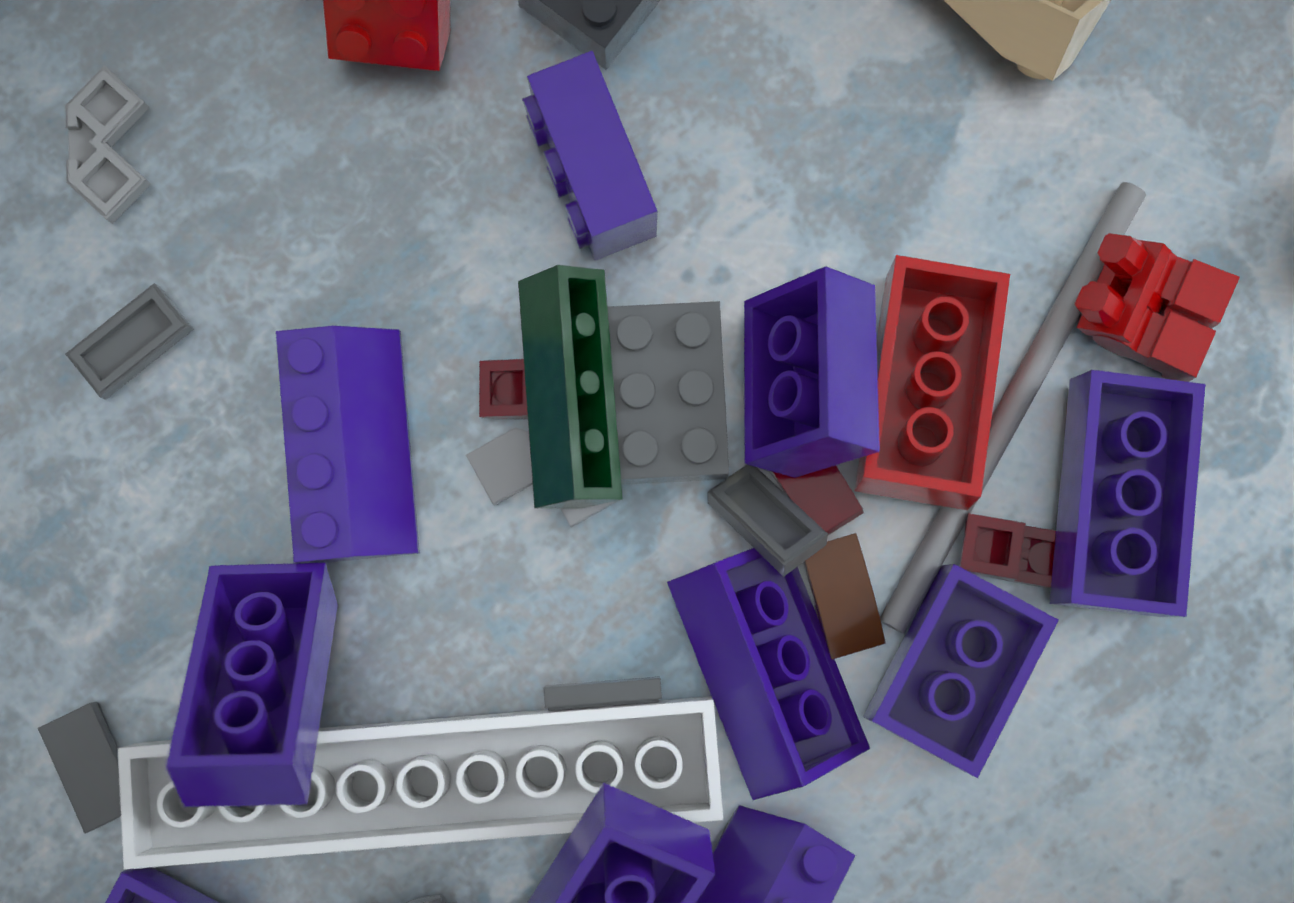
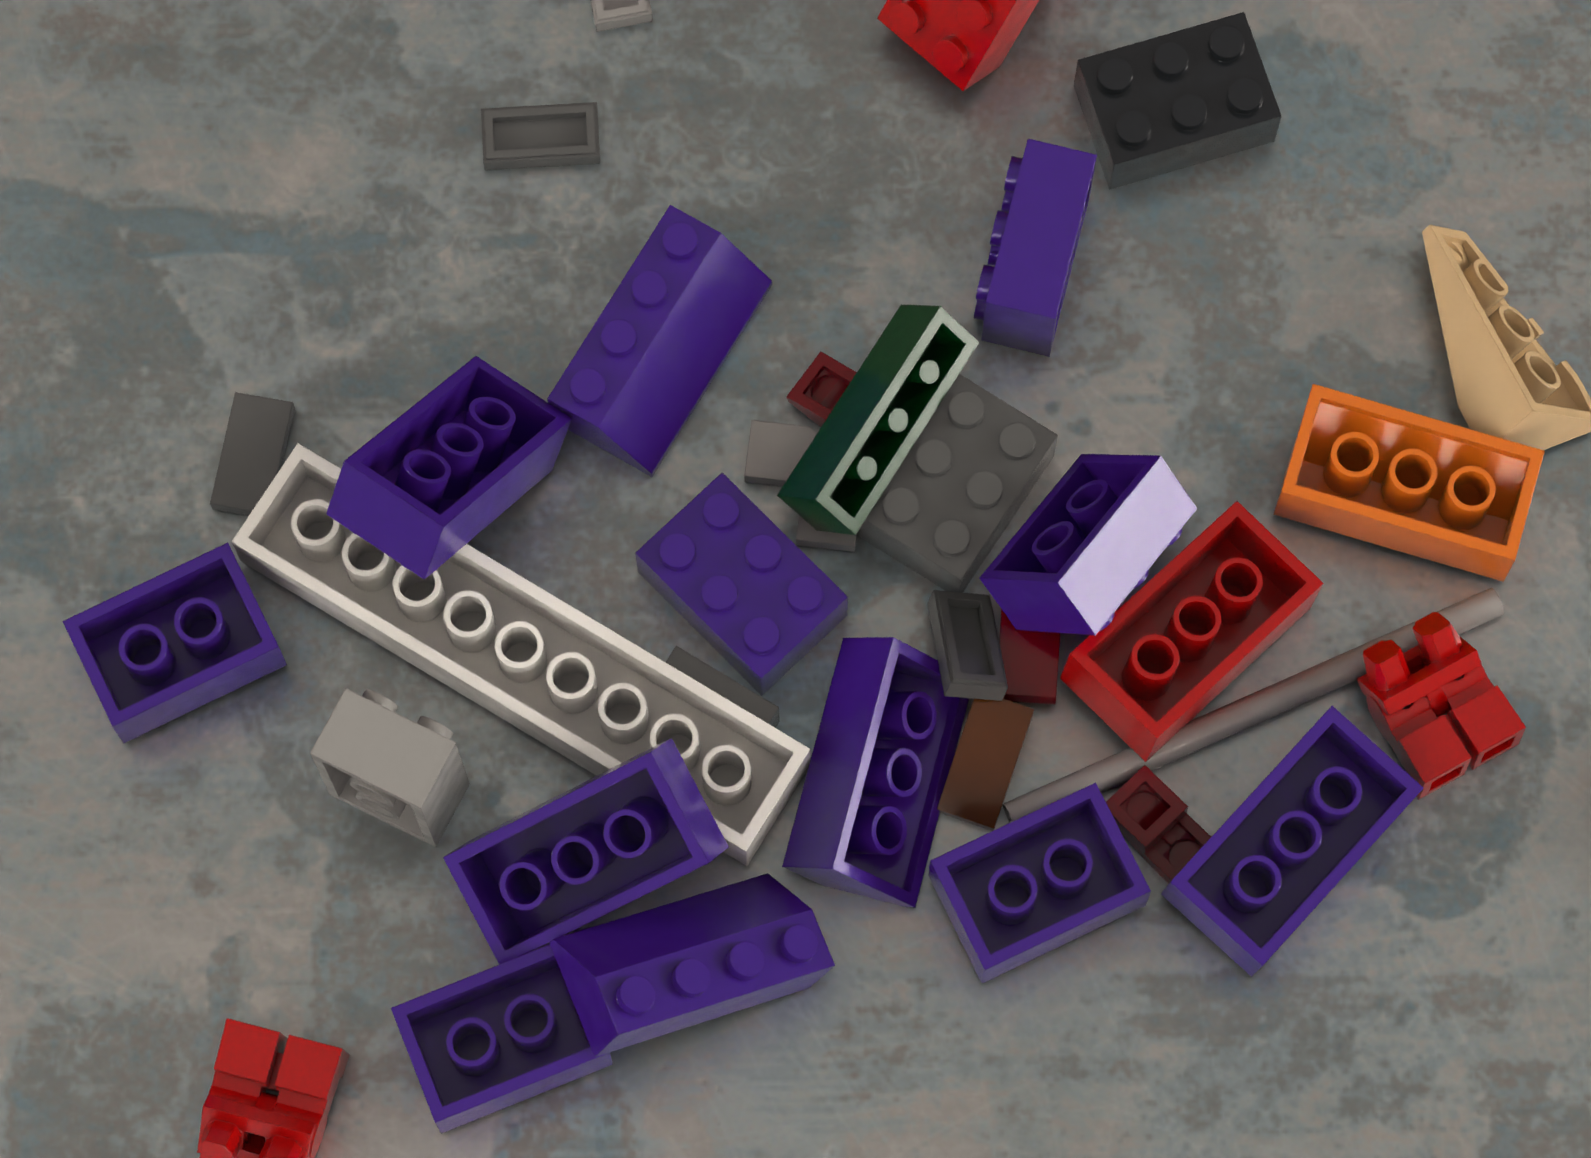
camera: 40 degrees right, 10 degrees down
none -> dark purple brick [635,472,848,696]
none -> orange slope [1273,384,1545,582]

